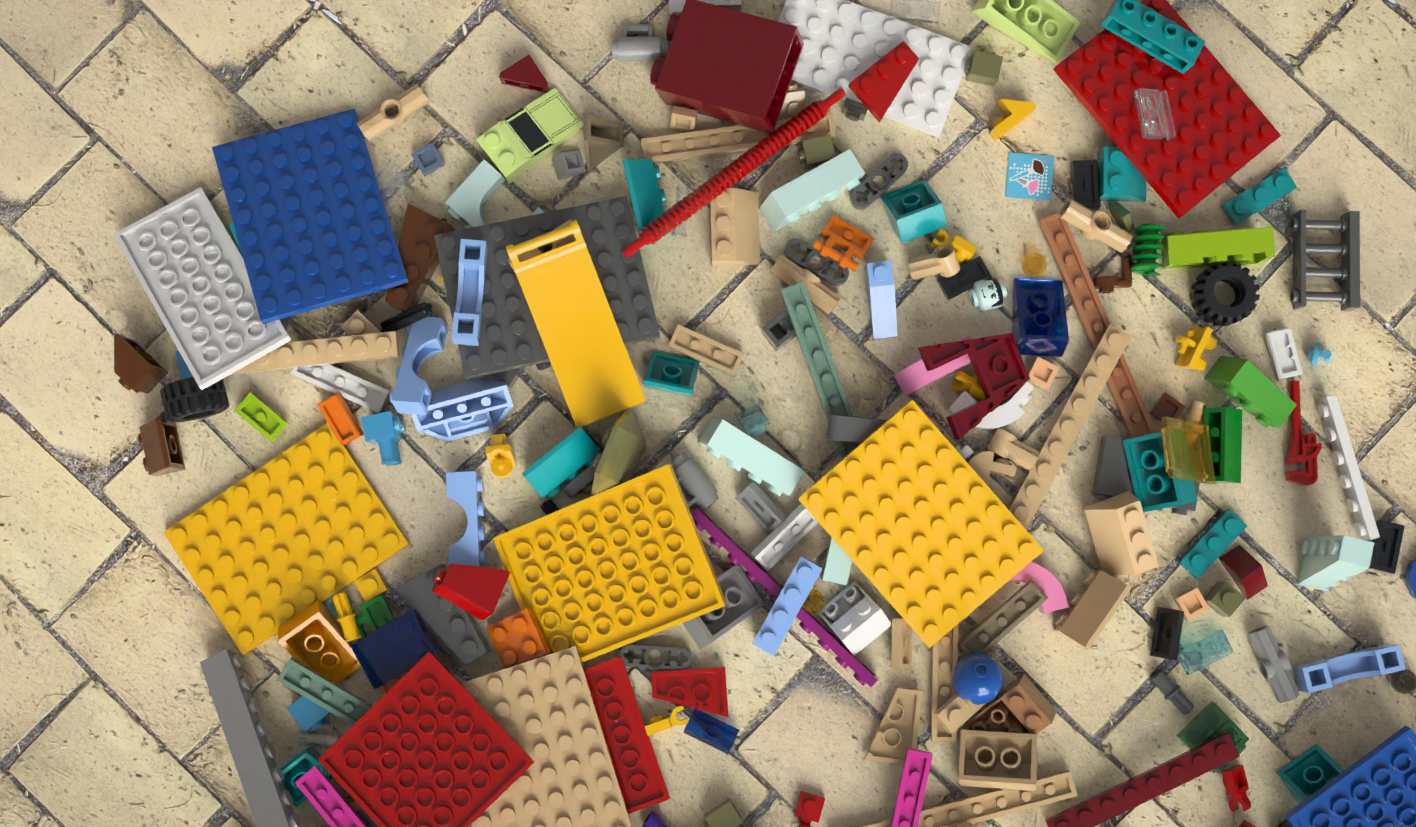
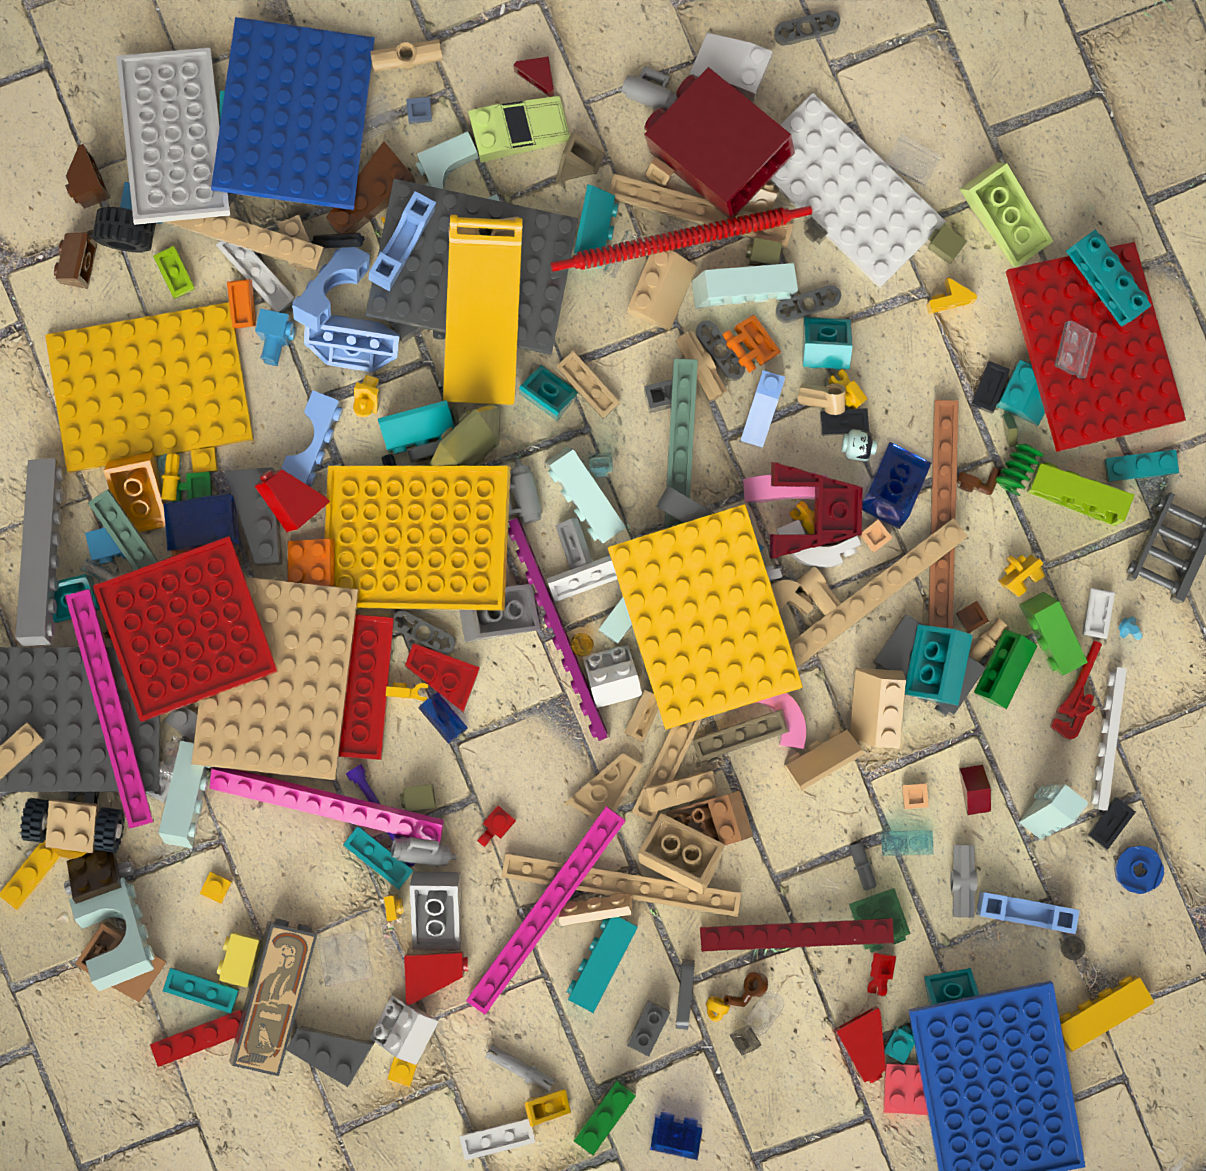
camera: 25 degrees right, 0 degrees up
light grey slope [552,149,586,180] -> none
light blue arch [752,554,824,656] -> none
red wing [848,41,919,123] -> none
blue cylinder [952,652,1003,705] -> none
medium azure sticker [1006,152,1054,201] -> none
clear yellow plate [1022,253,1047,278] -> none
tan piece [1059,198,1133,253] -> none
black plate [1150,607,1185,661] -> none
clear yellow piece [1161,417,1216,484] -> none
teal plate [1178,509,1247,579] -> none
black tyre [1190,261,1260,326] -> none
olive brick [1204,581,1245,617] -> none

